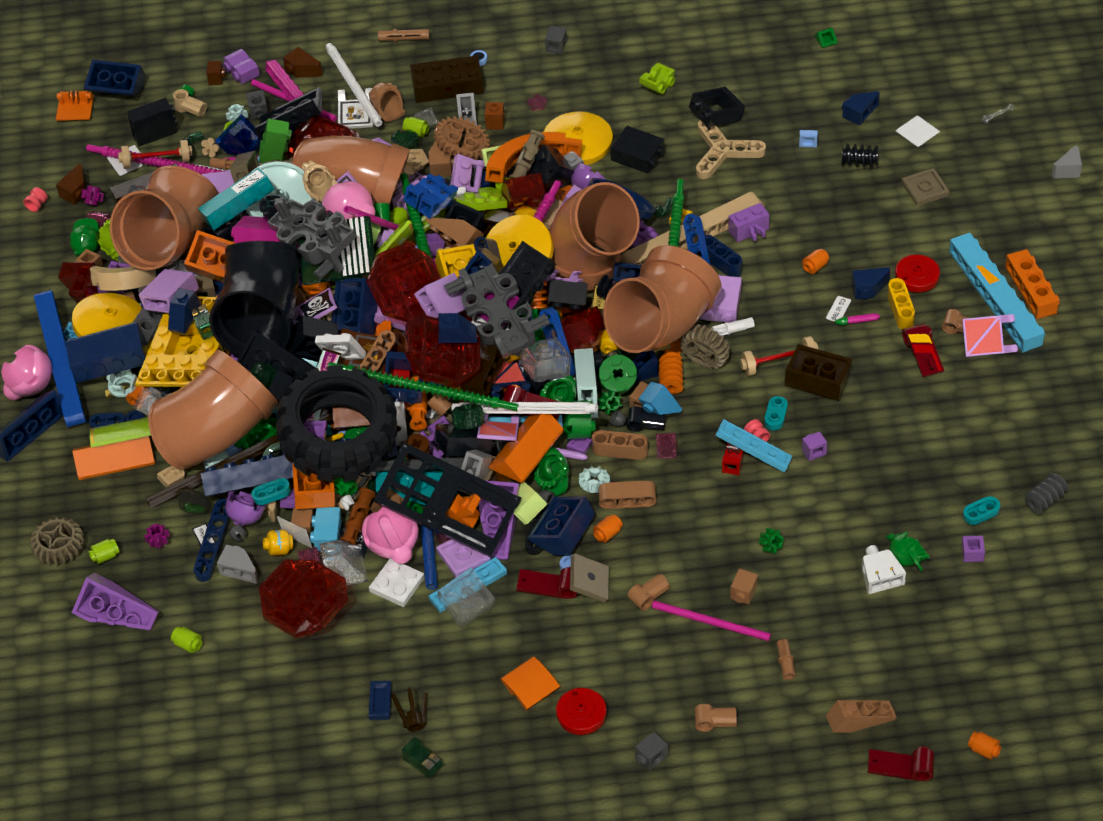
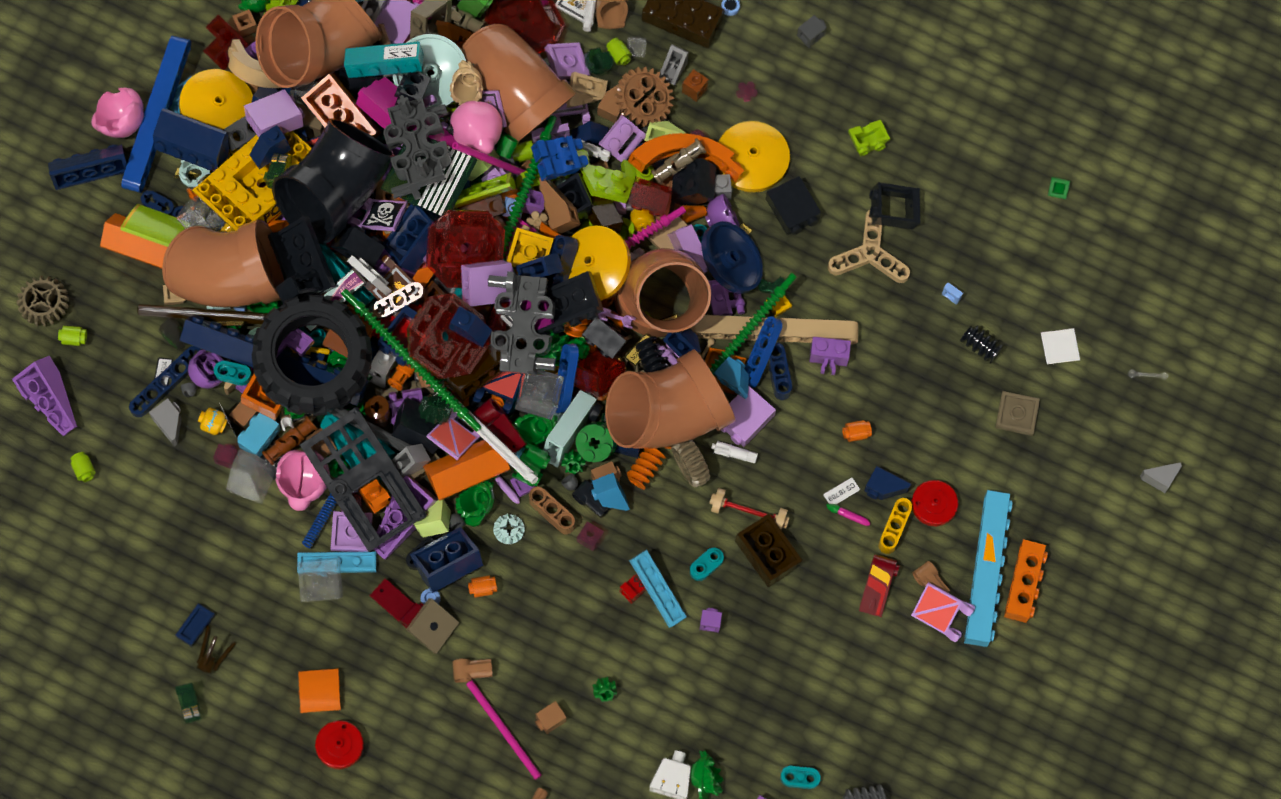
camera: 25 degrees right, 20 degrees up
magenta gear [144,524,170,548] -> none
clear green gear [250,362,279,390] -> none
clear red piece [259,559,348,638] -> none
white plate [369,559,425,607] -> none
medium nougat beam [598,481,656,509] -> none
coral wheel [744,419,770,442] -> none
dark blue slope [842,91,880,125] -> none

